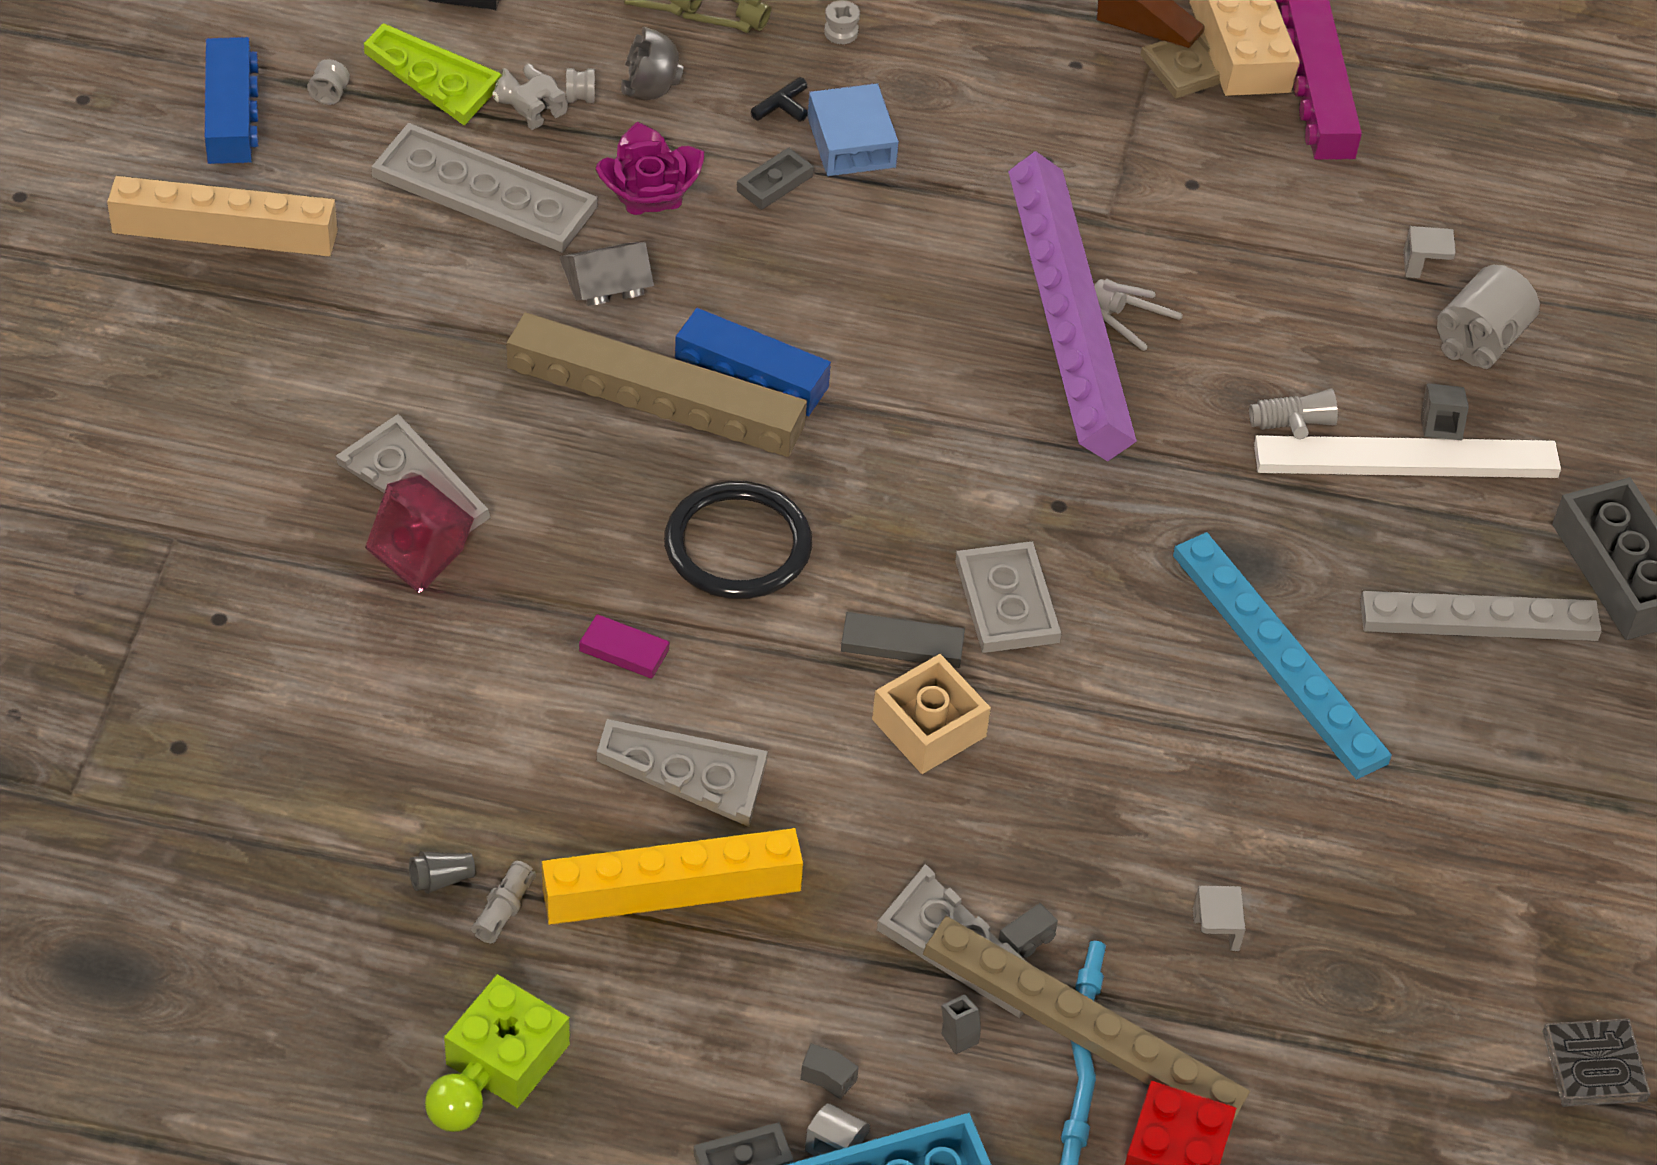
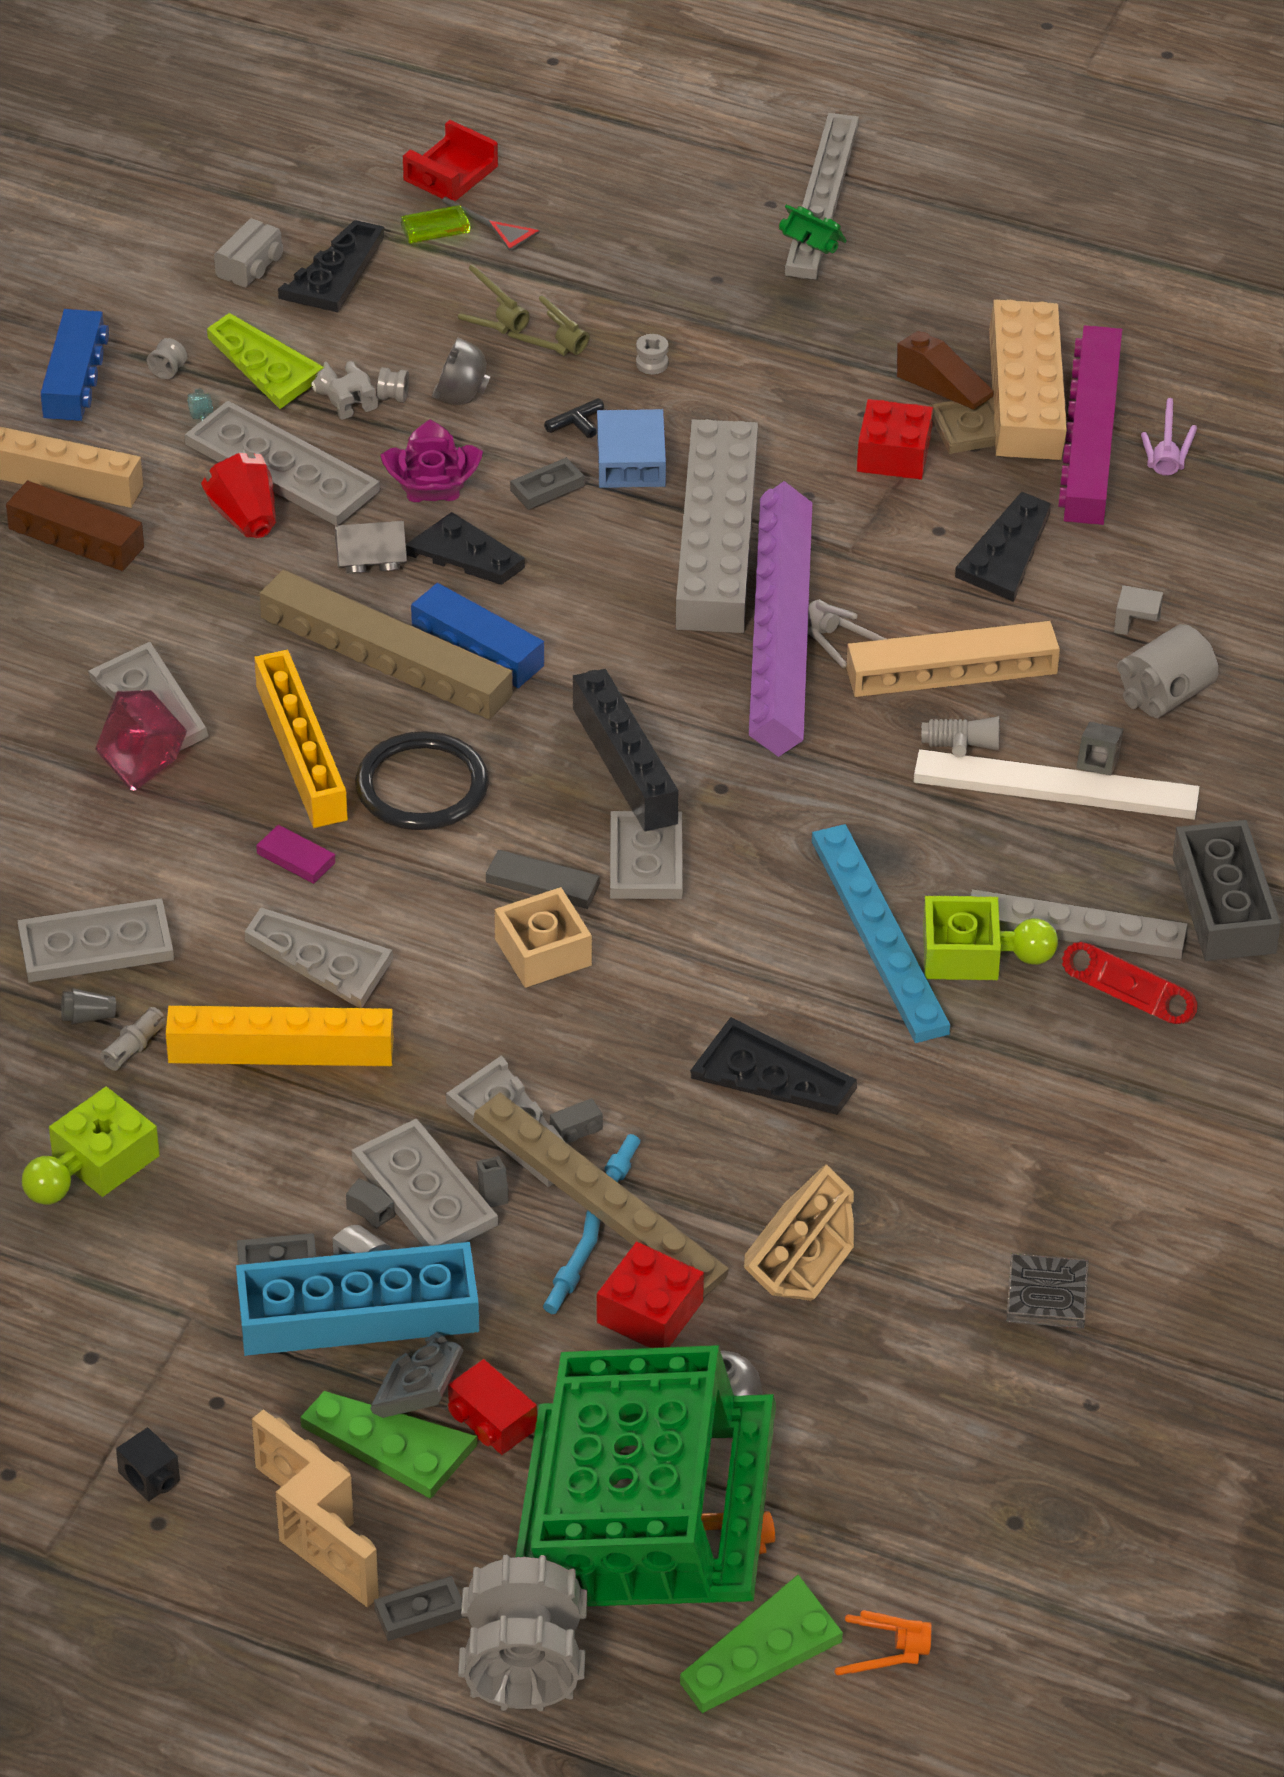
camera: 15 degrees right, 5 degrees down
light grey panel [1193,886,1245,951] -> none
none -> reddish brown brick [6,480,144,571]
none -> light grey plate [17,898,174,983]
none -> clear light blue plate [188,388,213,421]
none -> red cone [201,453,276,538]
none -> yellow brick [254,649,348,828]
none -> light grey plate [352,1118,498,1246]
none -> black wing [406,512,525,585]
none -> black brick [573,668,679,832]
none -> light grey brick [676,419,758,633]
none -> black wing [690,1017,857,1115]
none -> tan wedge [744,1164,854,1301]
none -> tan brick [846,621,1060,697]
none -> red brick [857,399,933,480]
none -> lime brick [923,896,1058,980]
none -> black wing [955,492,1051,602]
none -> red plate [1062,942,1197,1025]
none -> lavender plant [1141,398,1197,475]

